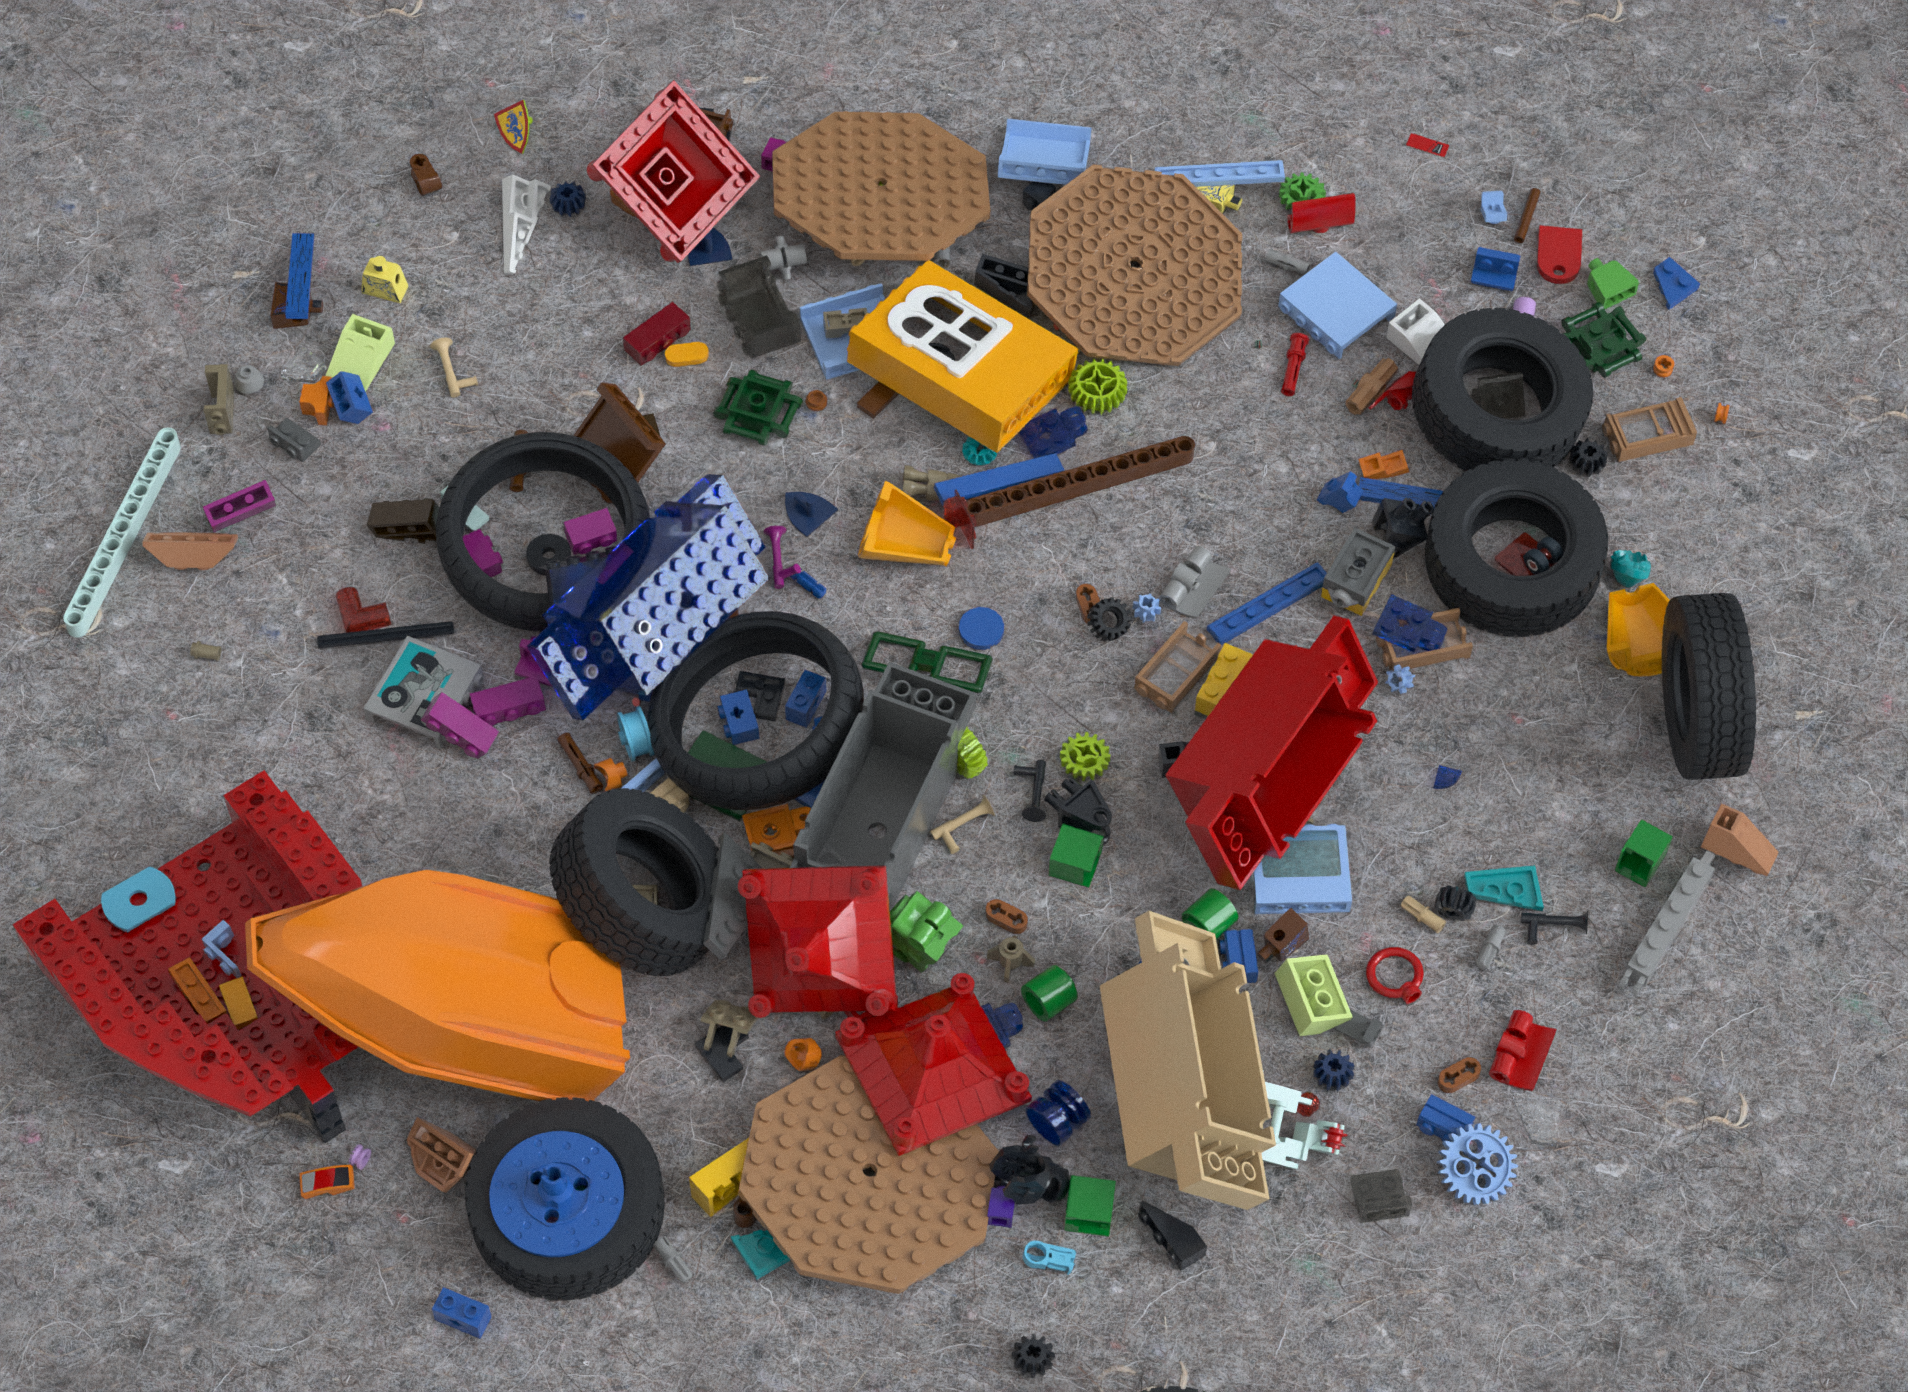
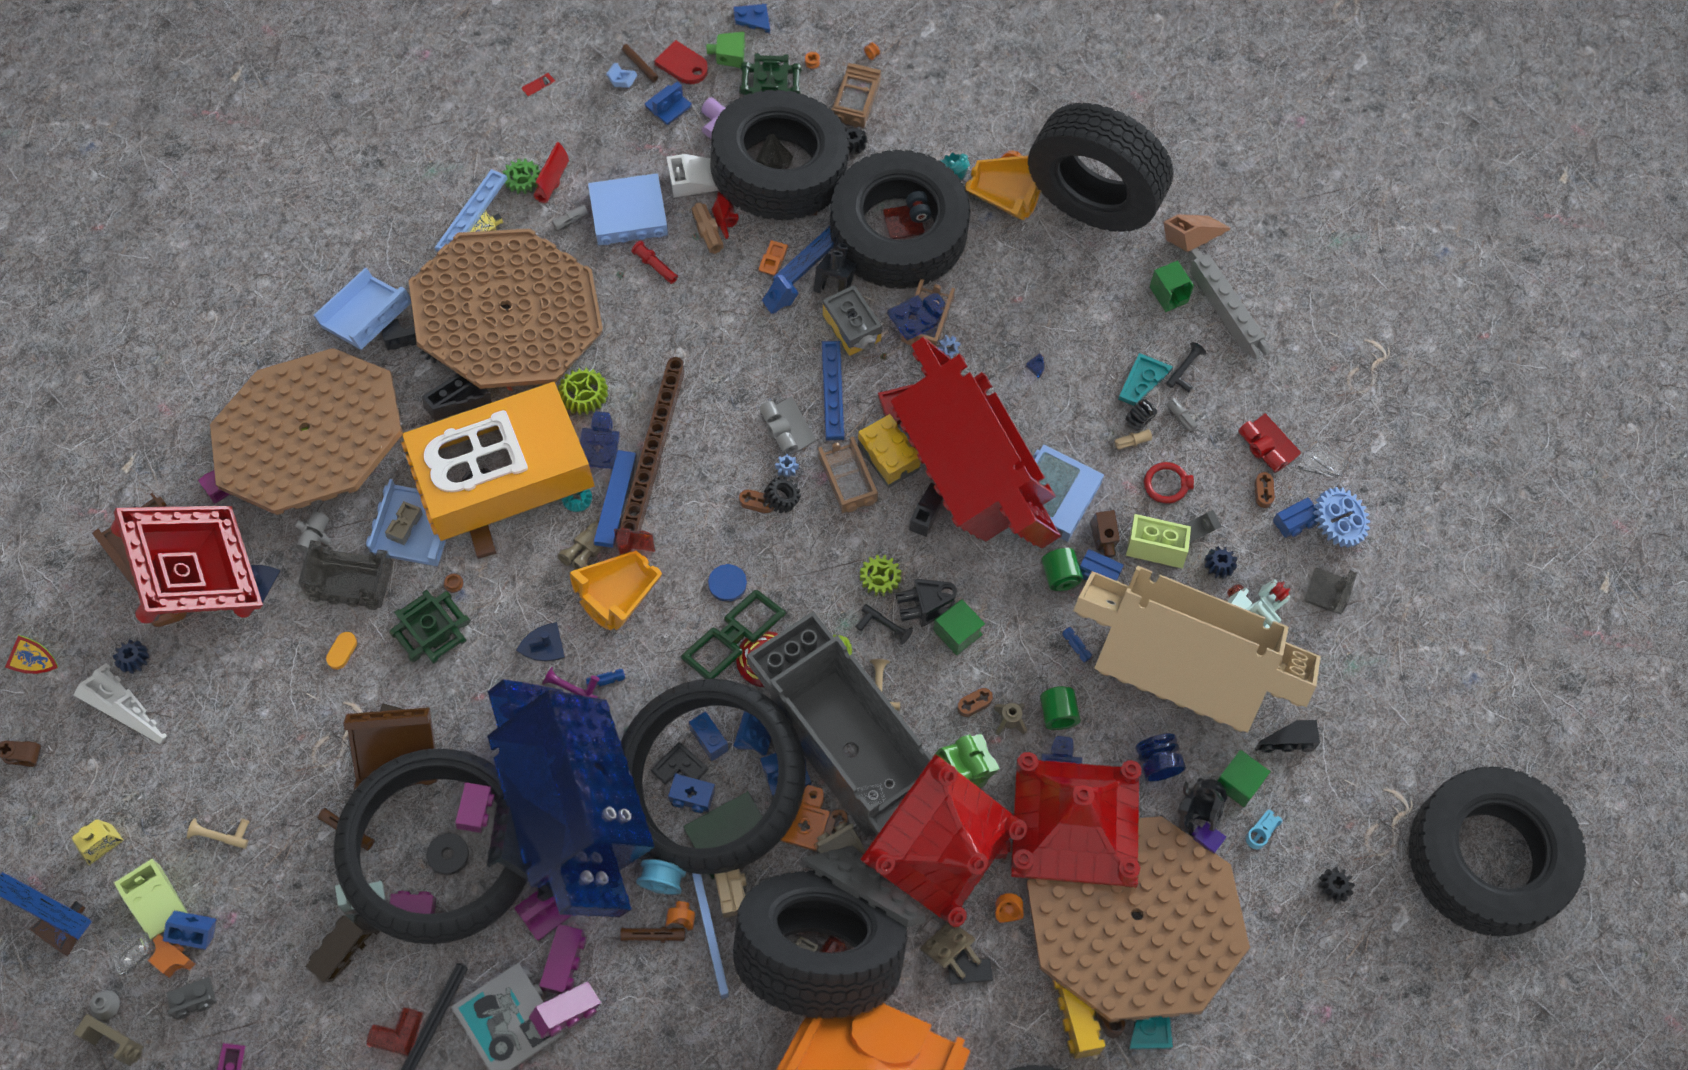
camera: 60 degrees left, 5 degrees up
dark red brick [623,301,691,366] -> none

